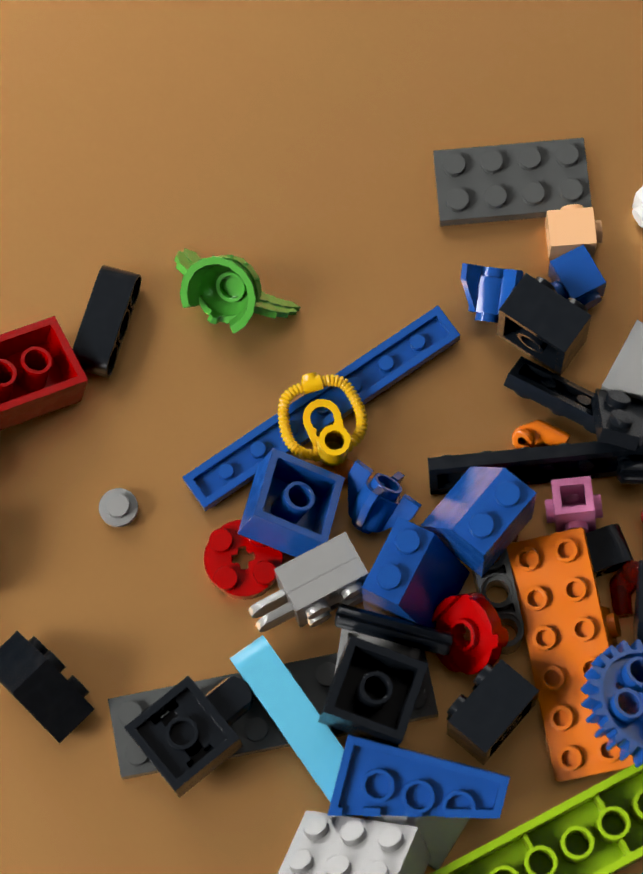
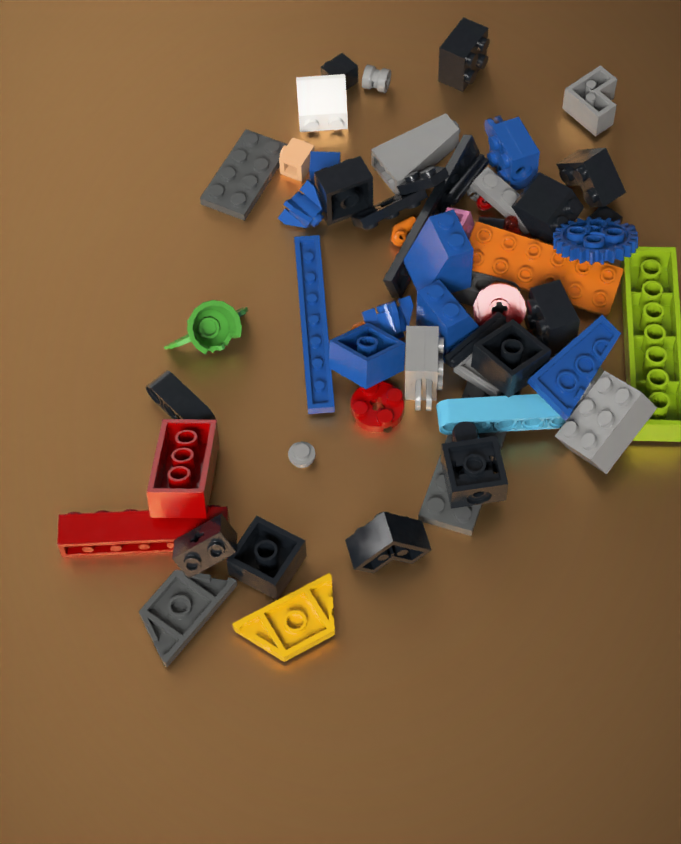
camera: 65 degrees left, 15 degrees down
yellow piece [277,372,368,466] -> none

